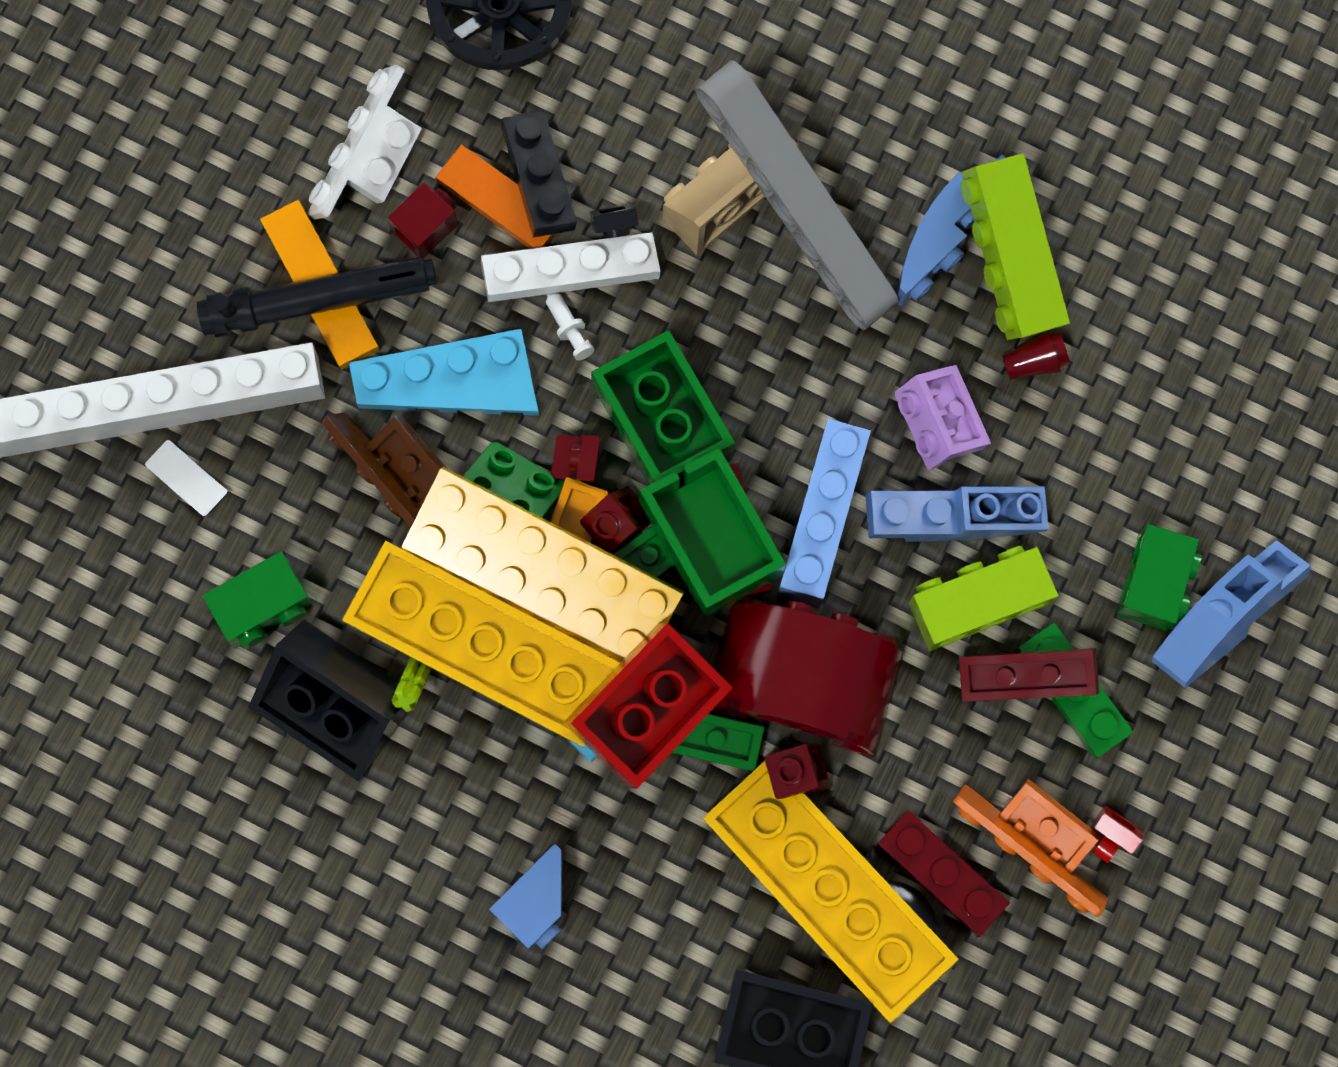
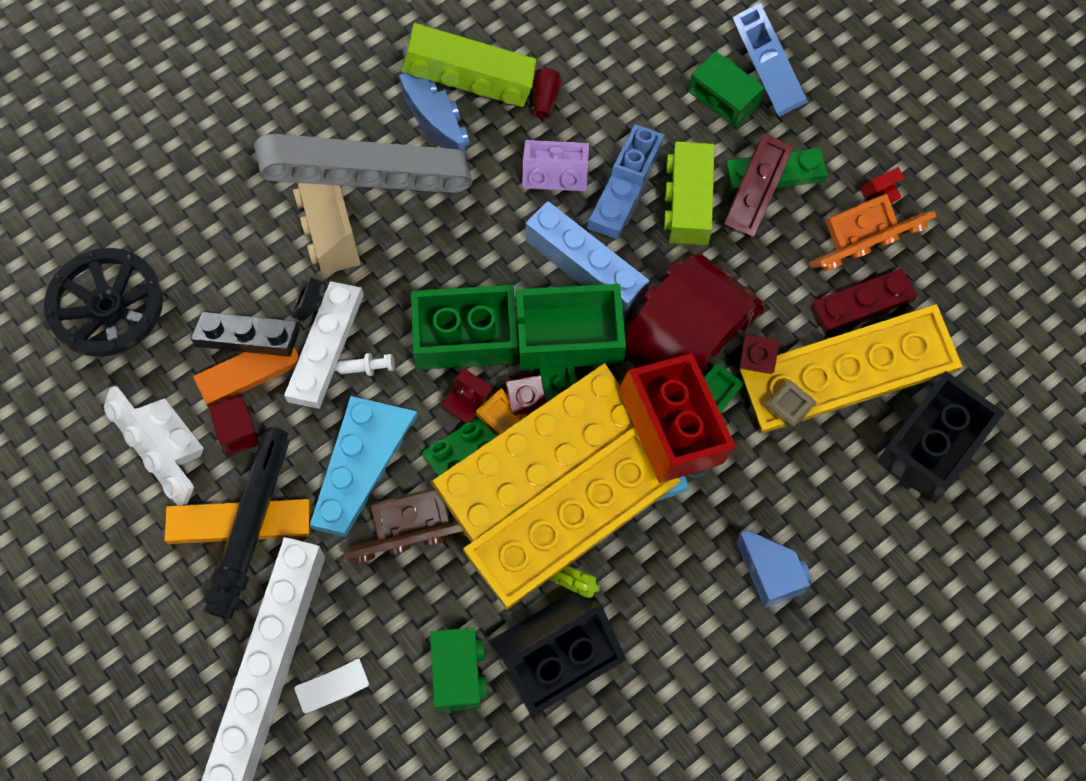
camera: 60 degrees left, 10 degrees down
none -> dark tan tile [766,379,816,430]

